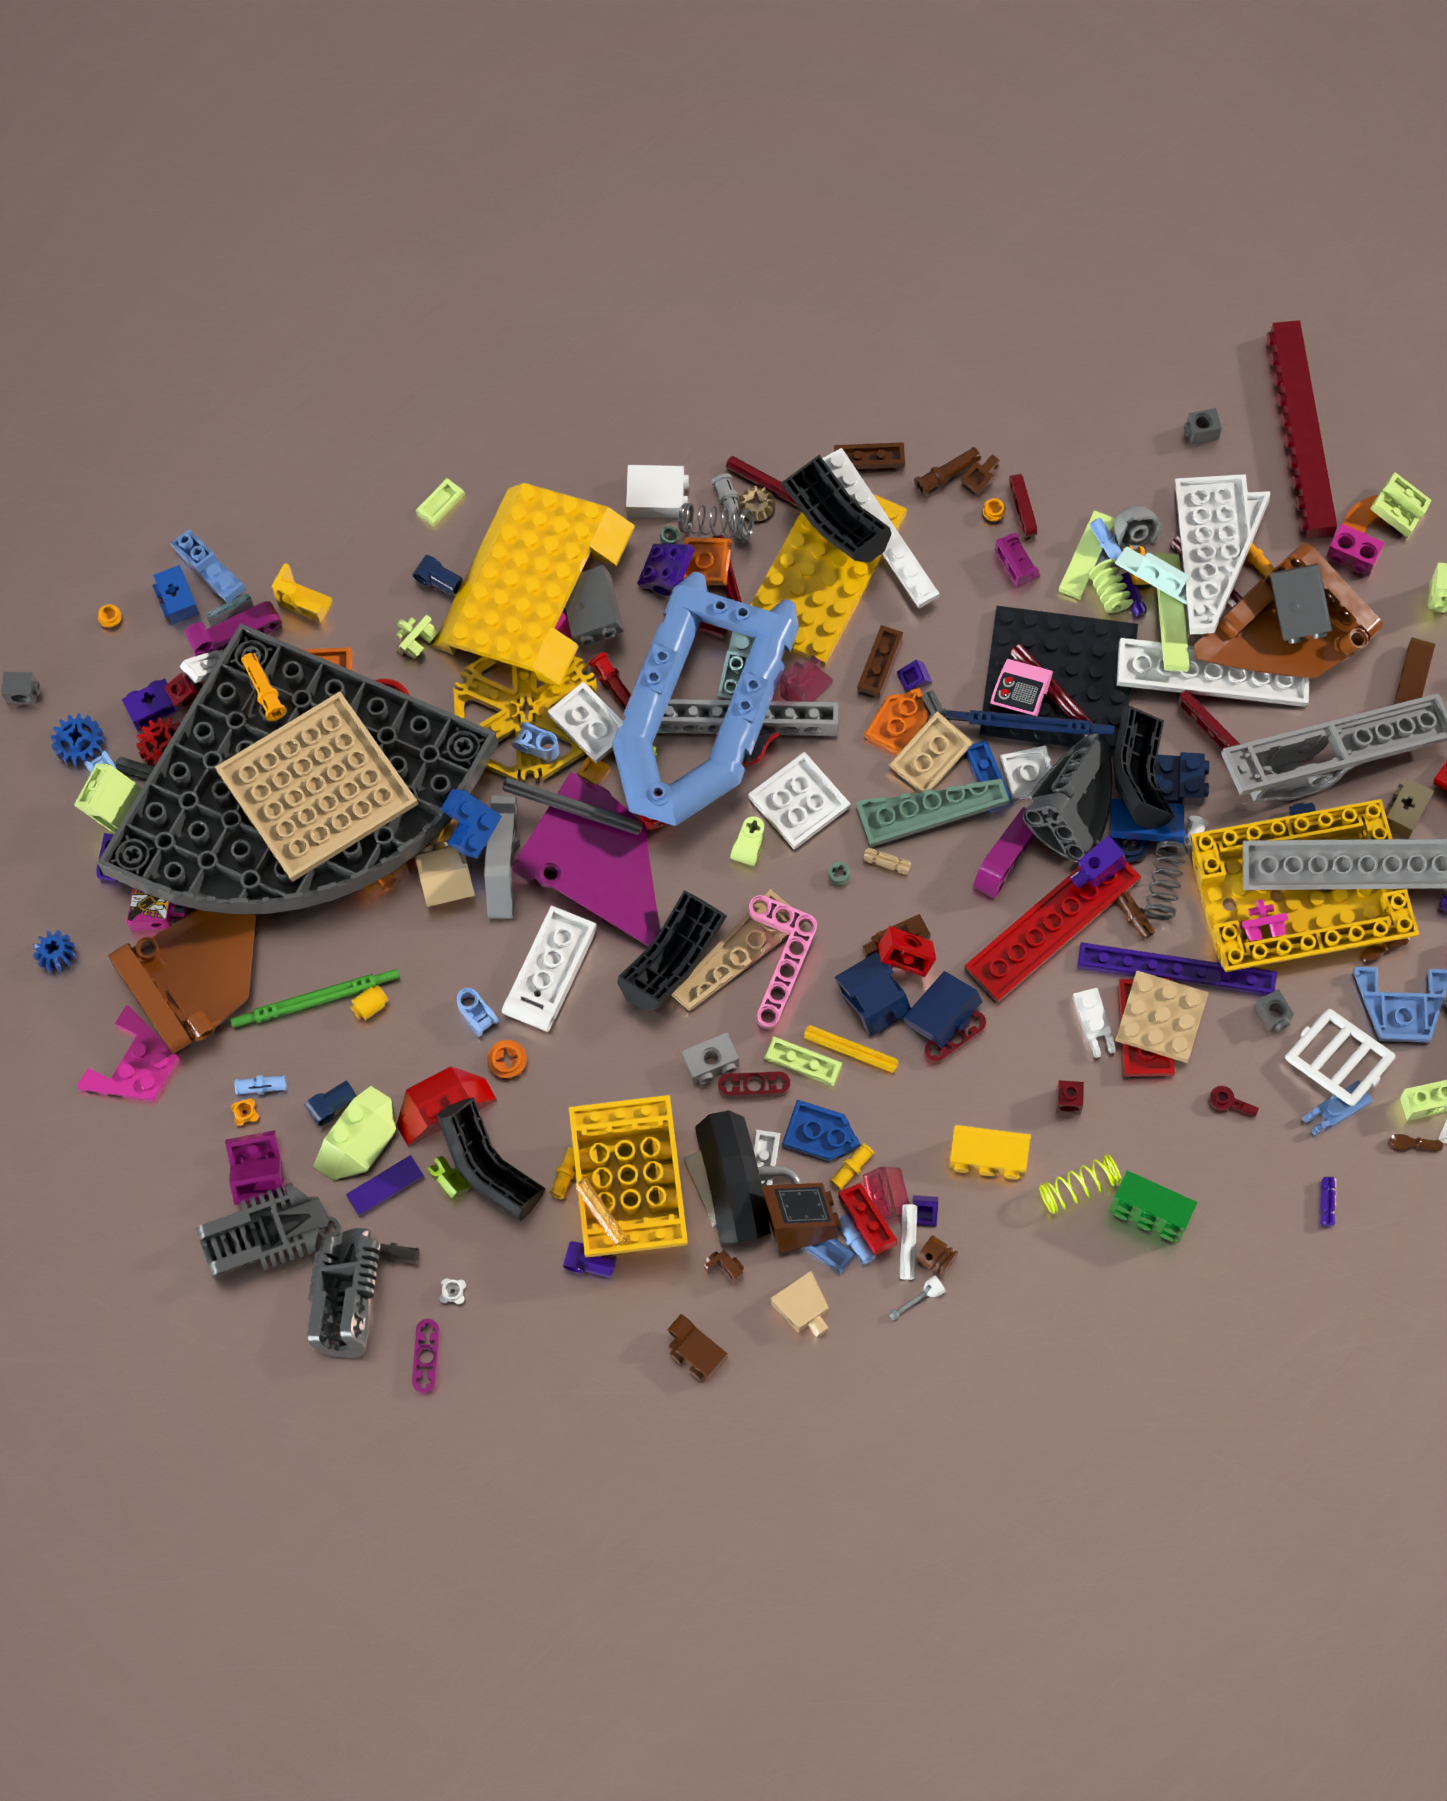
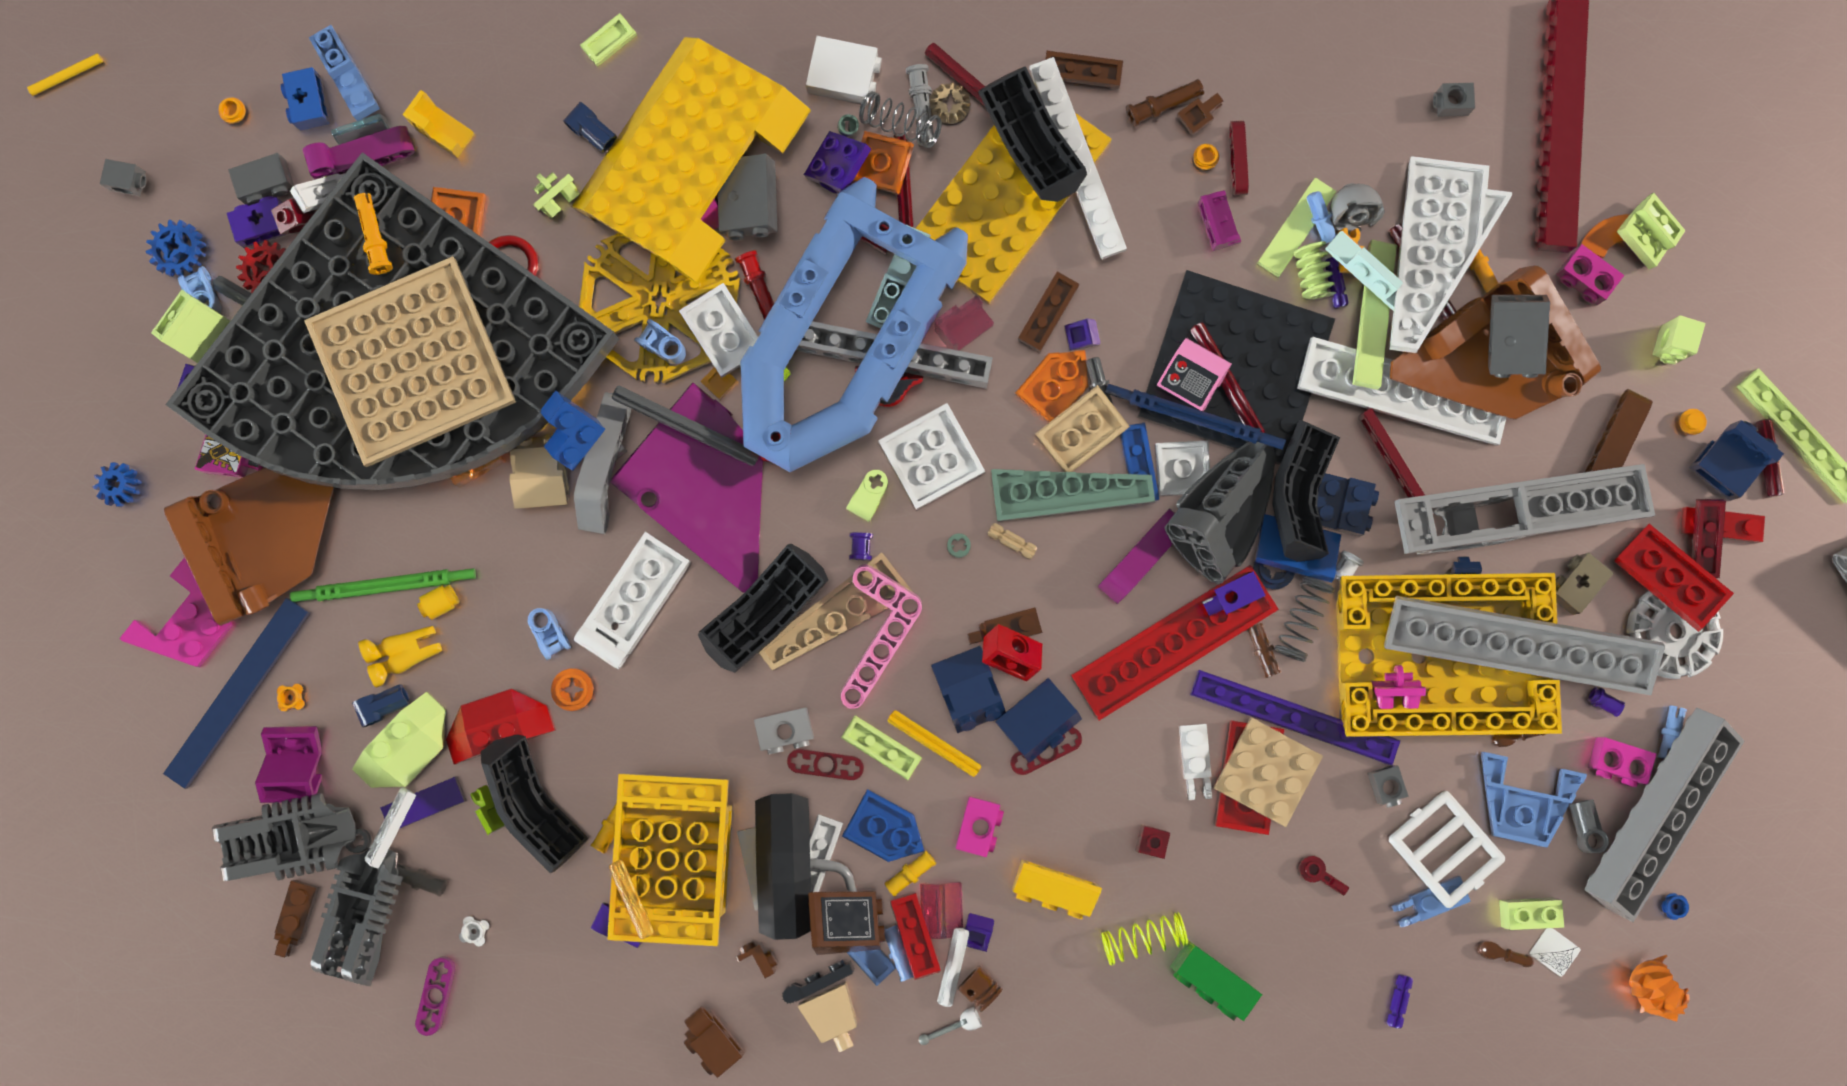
camera: 10 degrees right, 15 degrees up
light blue pin [235,1075,287,1095] -> none
none -> dark blue tile [163,598,310,789]
none -> dark grey brick [228,153,294,205]
none -> reddish brown hinge [274,880,319,958]
none -> yellow piece [358,626,442,688]
none -> white tile [364,787,416,869]
none -> black hinge [782,959,855,1004]
none -> dark purple bush [849,532,873,561]
none -> dark pink brick [955,796,1004,857]

